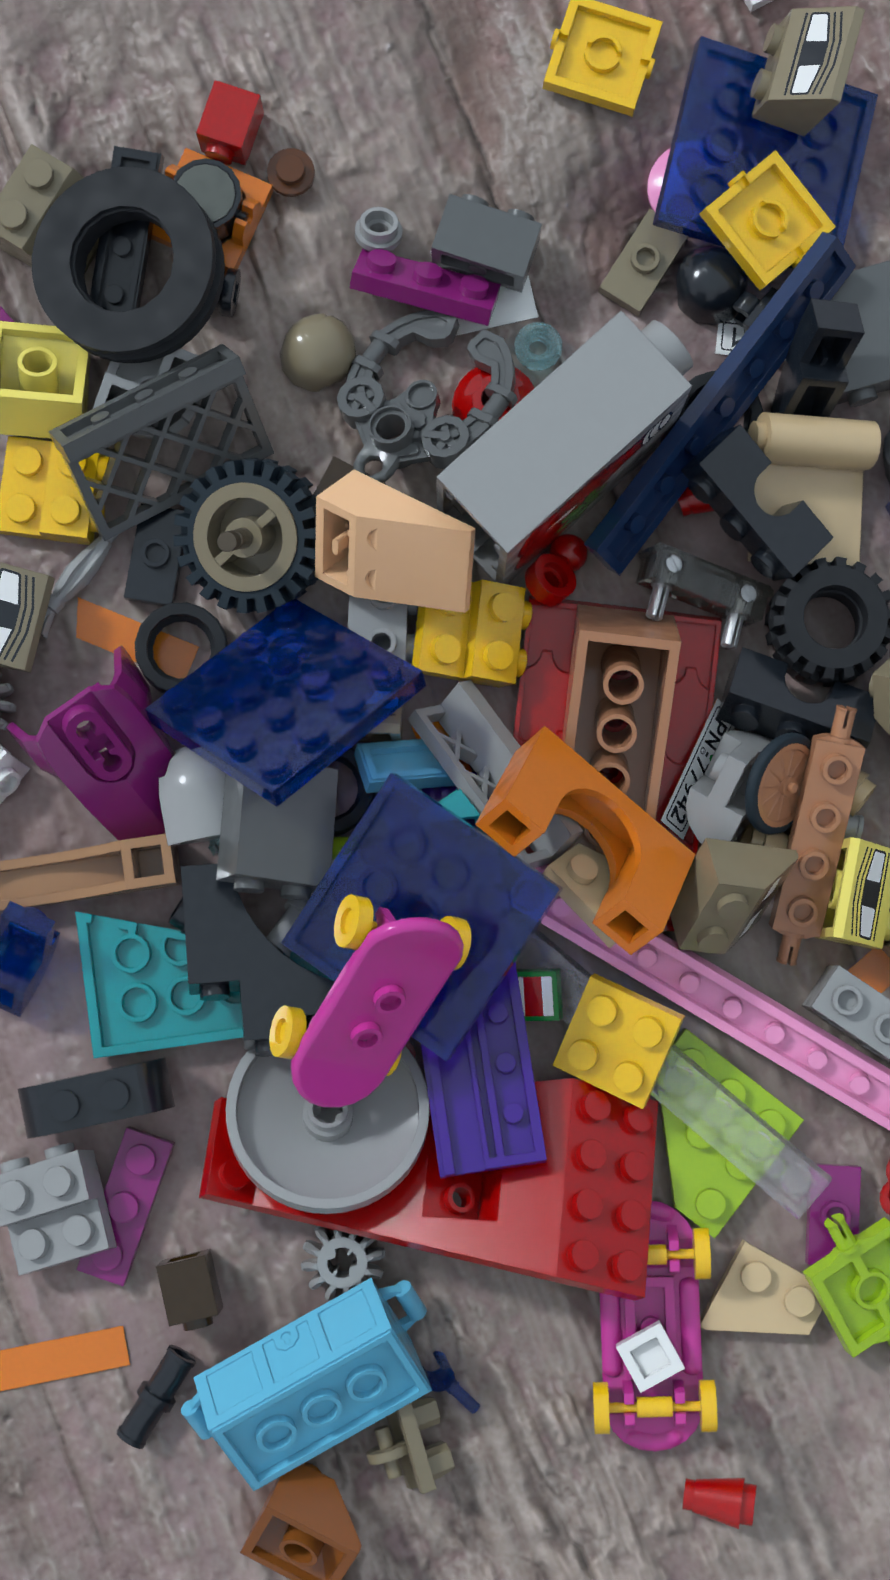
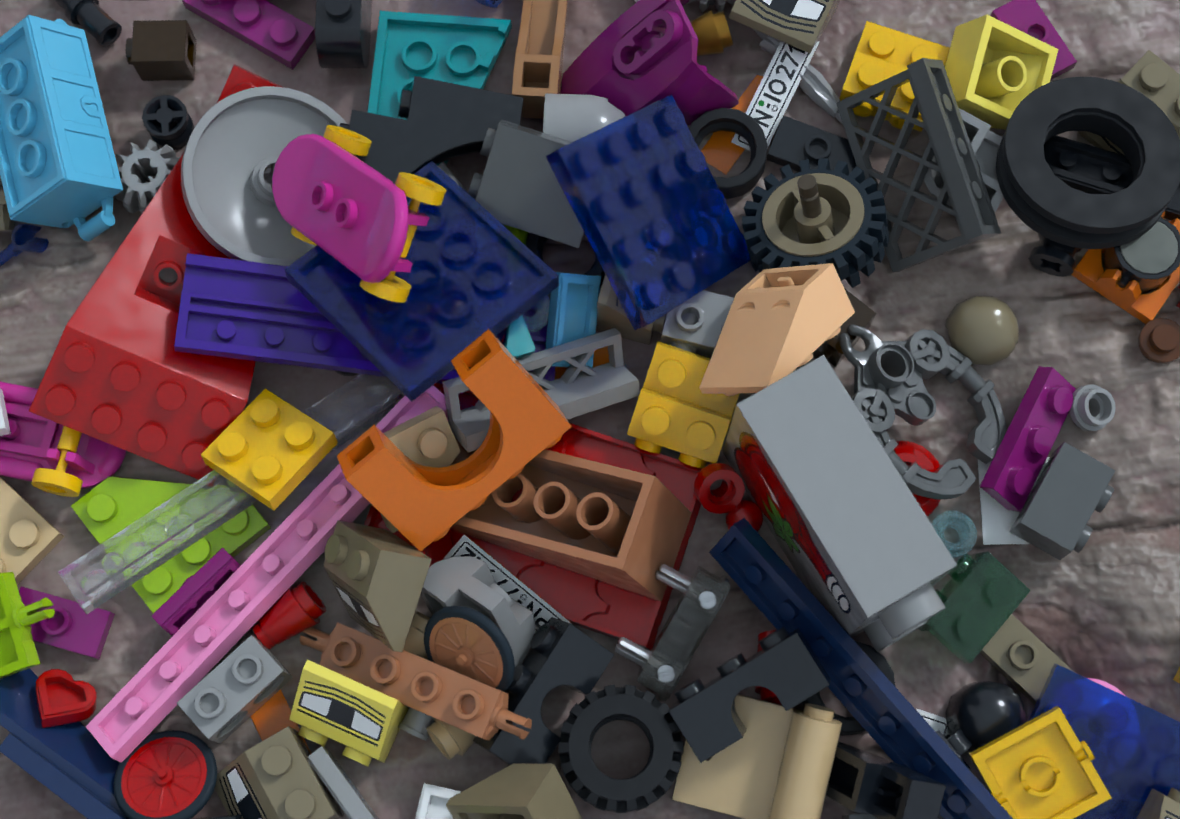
camera: 105 degrees right, 10 degrees down
tile [517,968,563,1021] -> none
none -> black wheel [142,95,195,150]
none -> magenta plate [151,547,241,636]
none -> red cone [252,582,326,649]
none -> pearl gold cone [690,10,733,56]
none -> white sticker [731,41,819,151]
none -> clear green bracket [918,551,1031,663]

